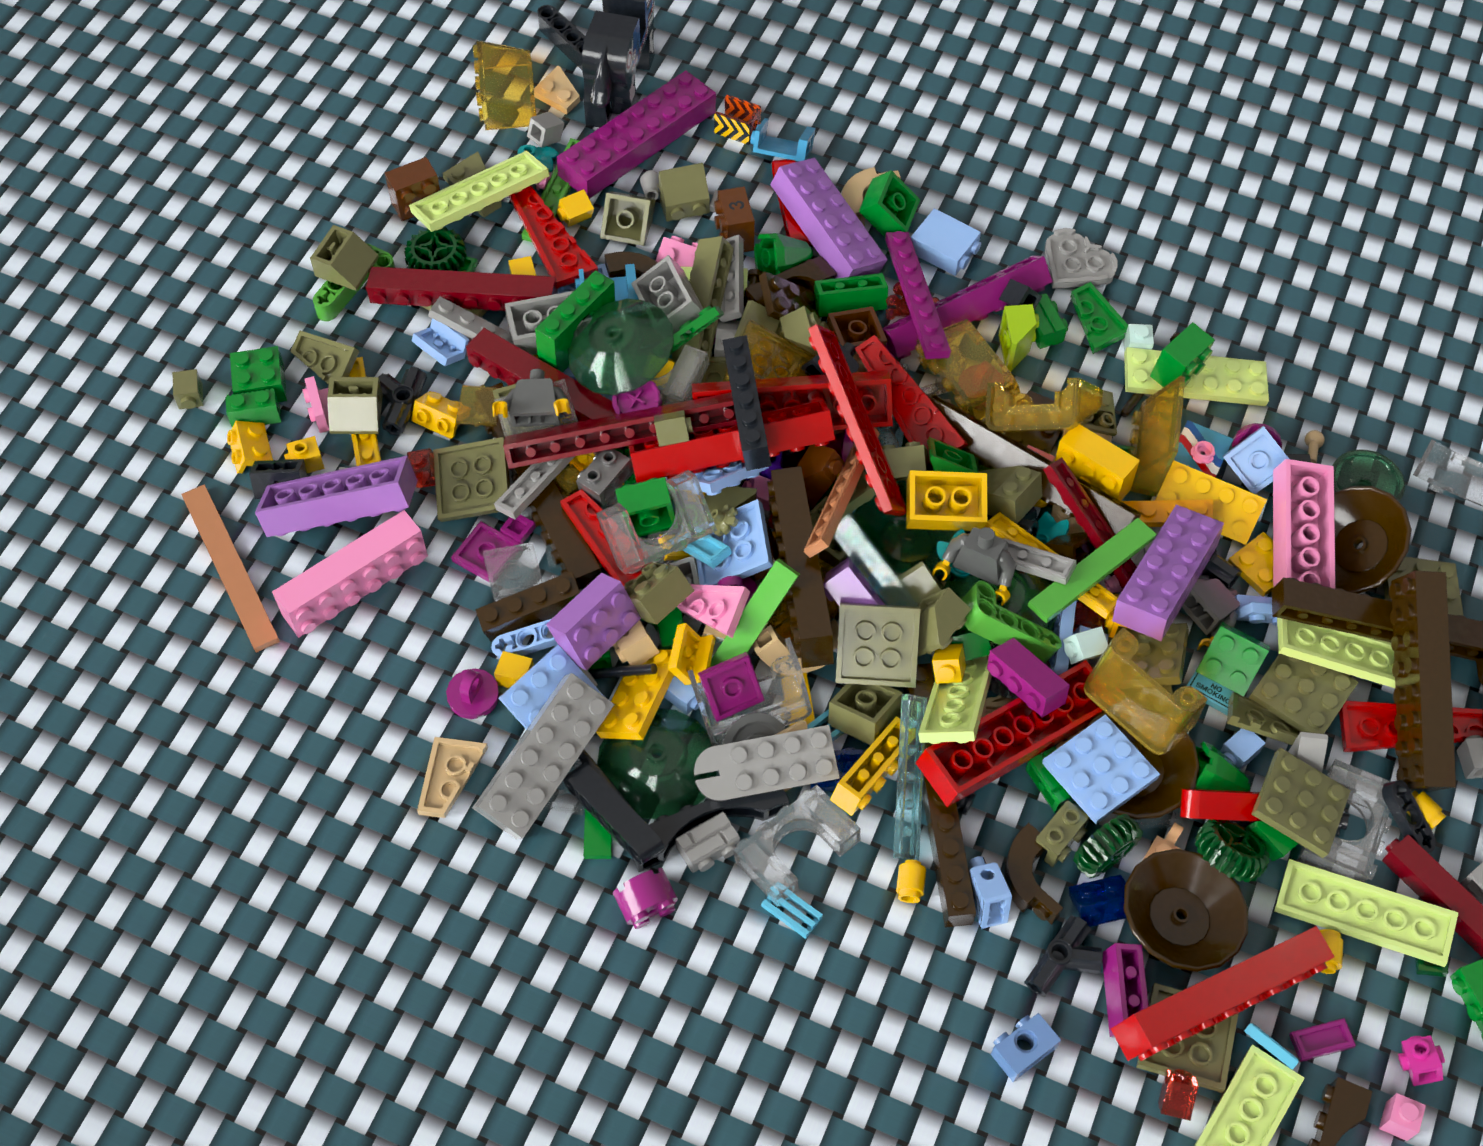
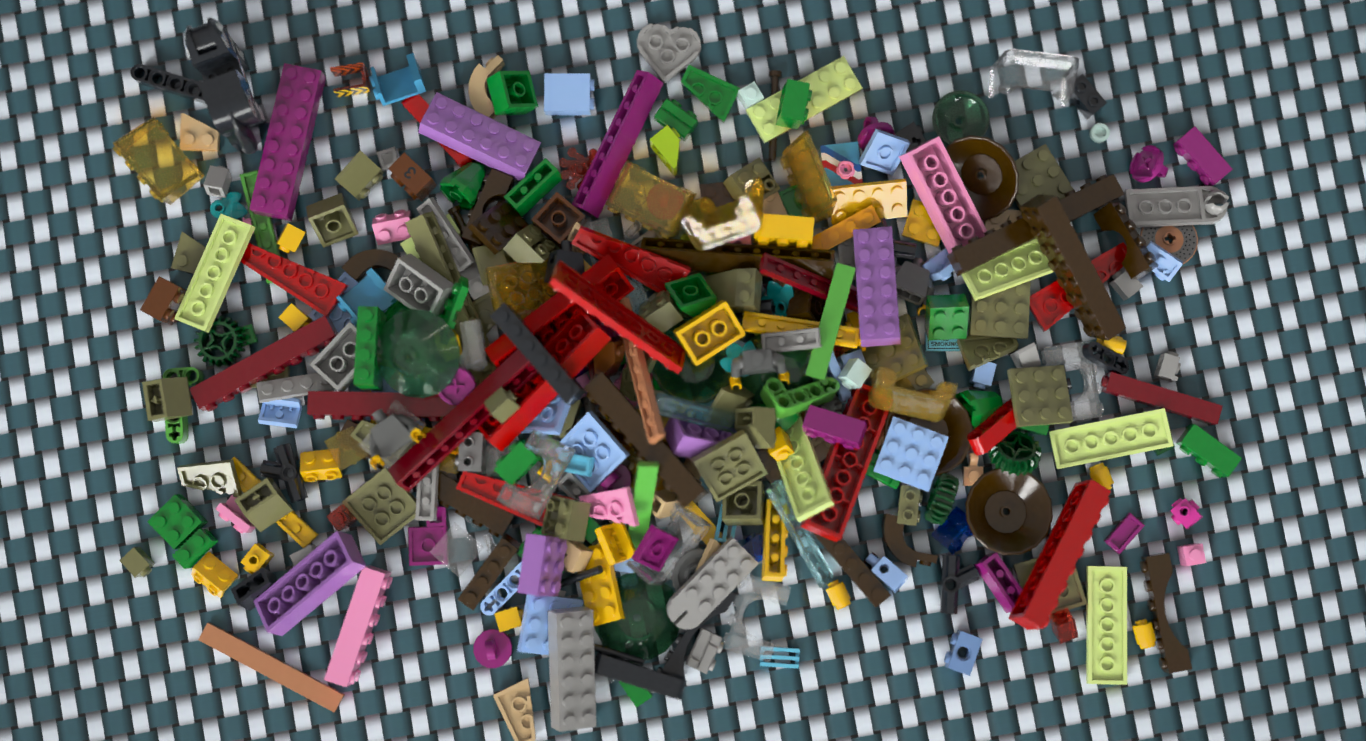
camera: 30 degrees left, 25 degrees up
magenta brick [613,868,678,929] -> none
light grey cone [640,170,659,200] -> none
olive plant [710,505,739,537] -> none
magenta plate [885,231,951,359] -> none
black brick [999,279,1042,310] -> none
medium azure tile [1244,1023,1299,1070] -> none
tan bar [1305,430,1325,464] -> none

